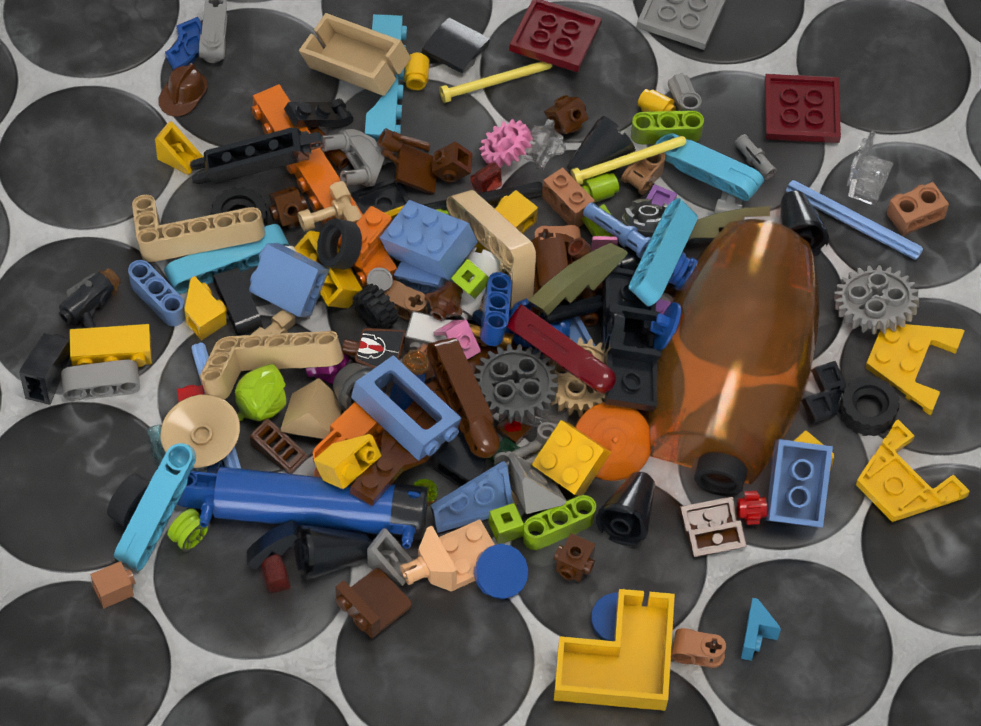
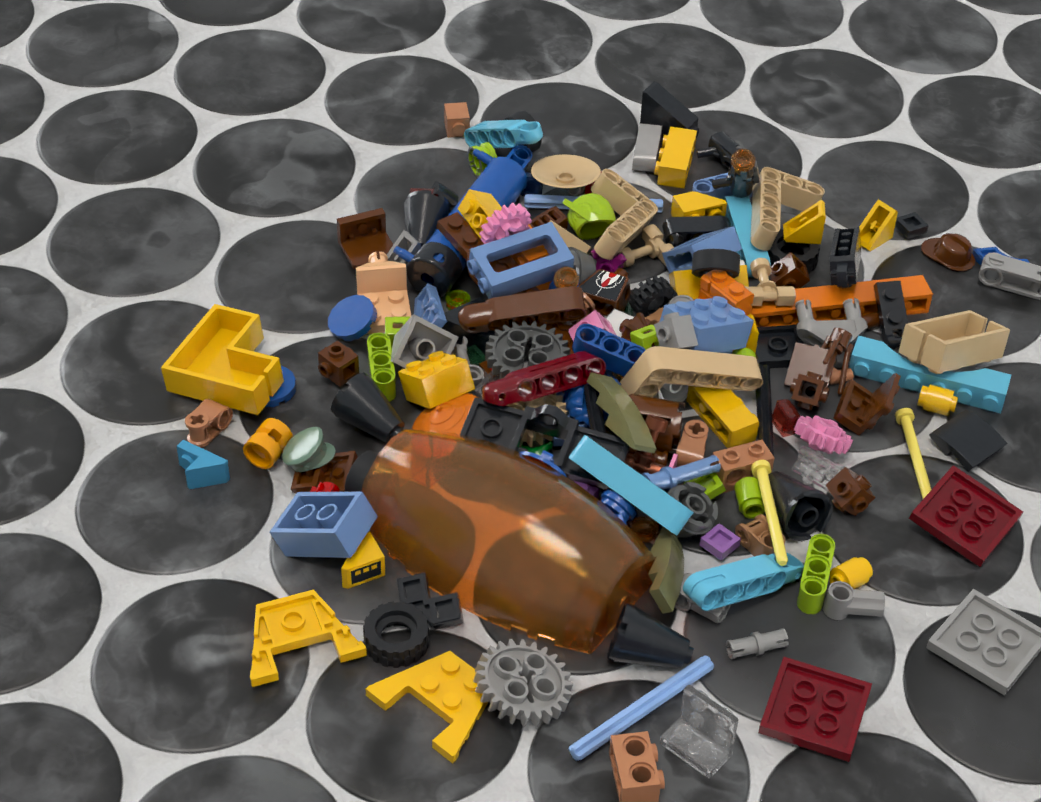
camera: 110 degrees right, 15 degrees down
none -> light orange wheel [243,418,293,469]
none -> sand green piece [282,427,336,472]
none -> bright pink gear [479,203,532,244]
none -> light grey brick [654,312,698,349]
none -> piece [712,149,760,198]
none -> yellow slope [783,200,826,244]
none -> reddish brown bracket [833,373,901,436]
none -> black plate [895,212,929,239]

